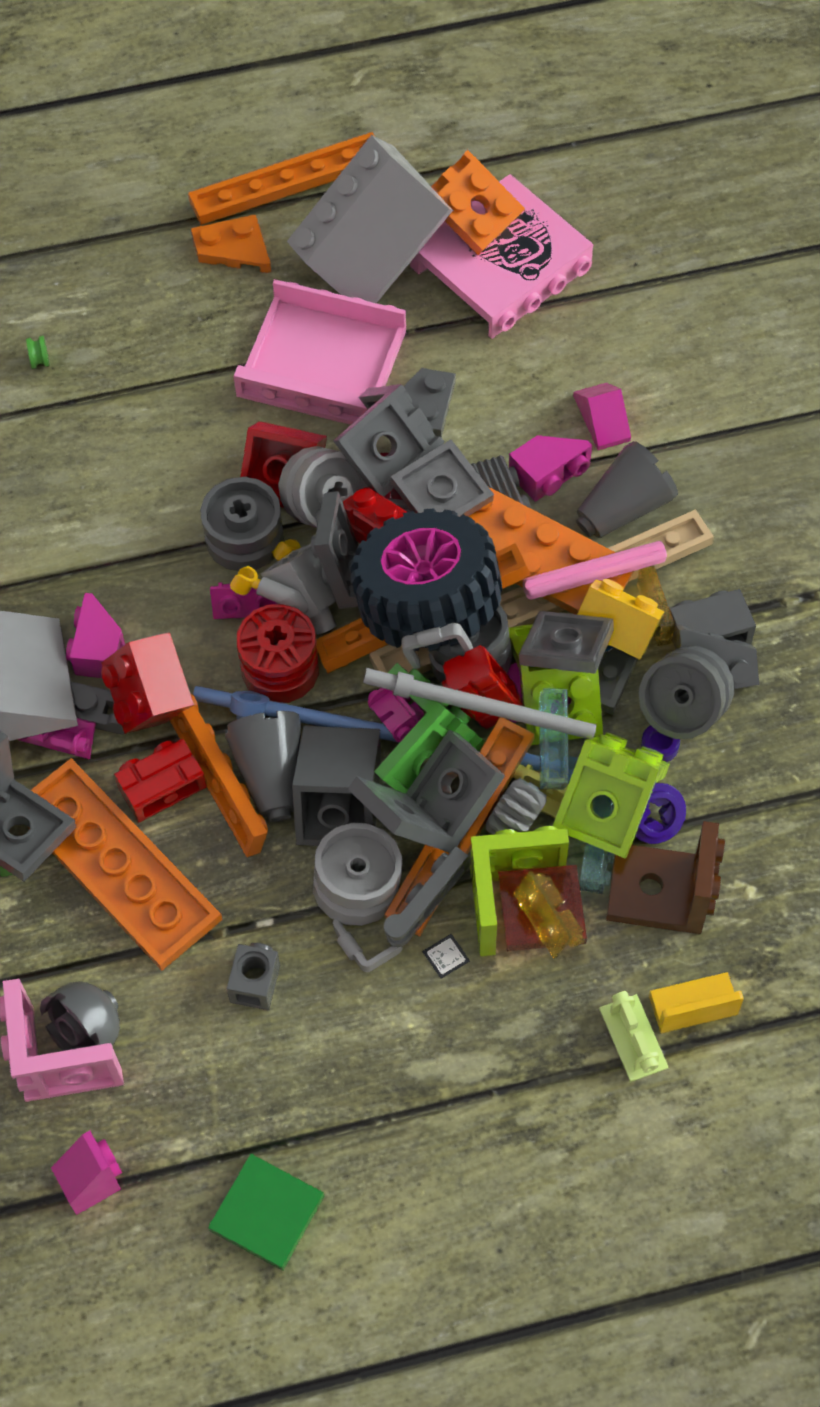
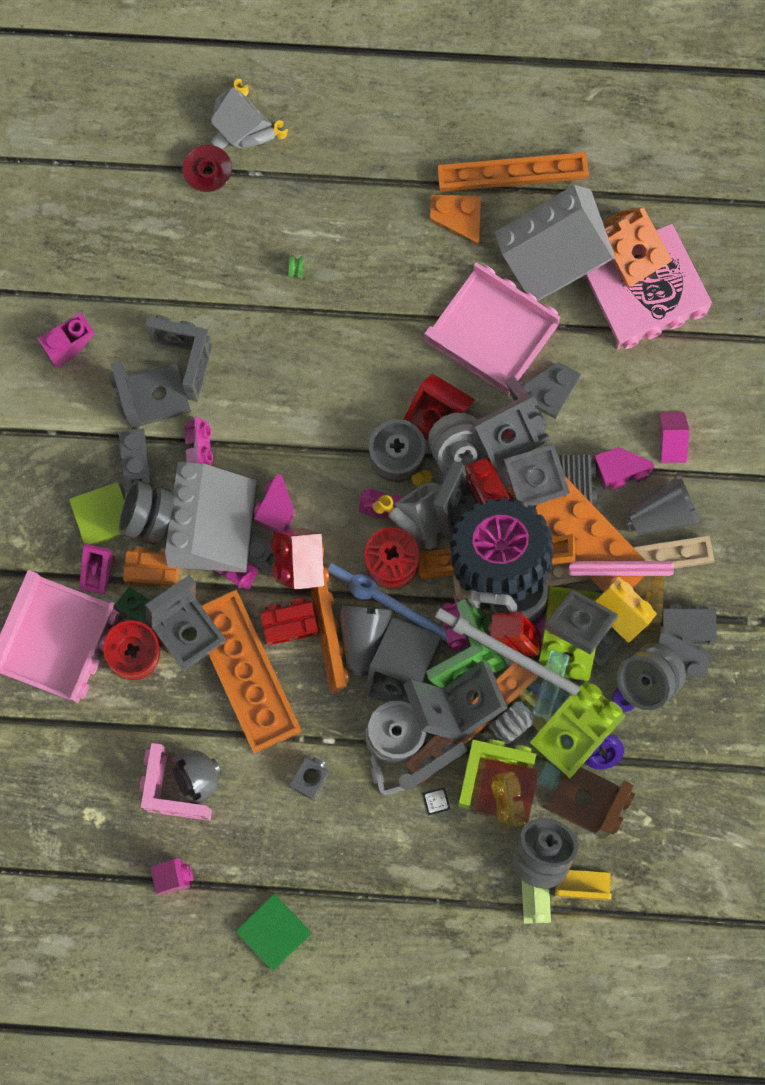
camera: 20 degrees right, 15 degrees up
none -> dark grey wheel [511,817,578,889]

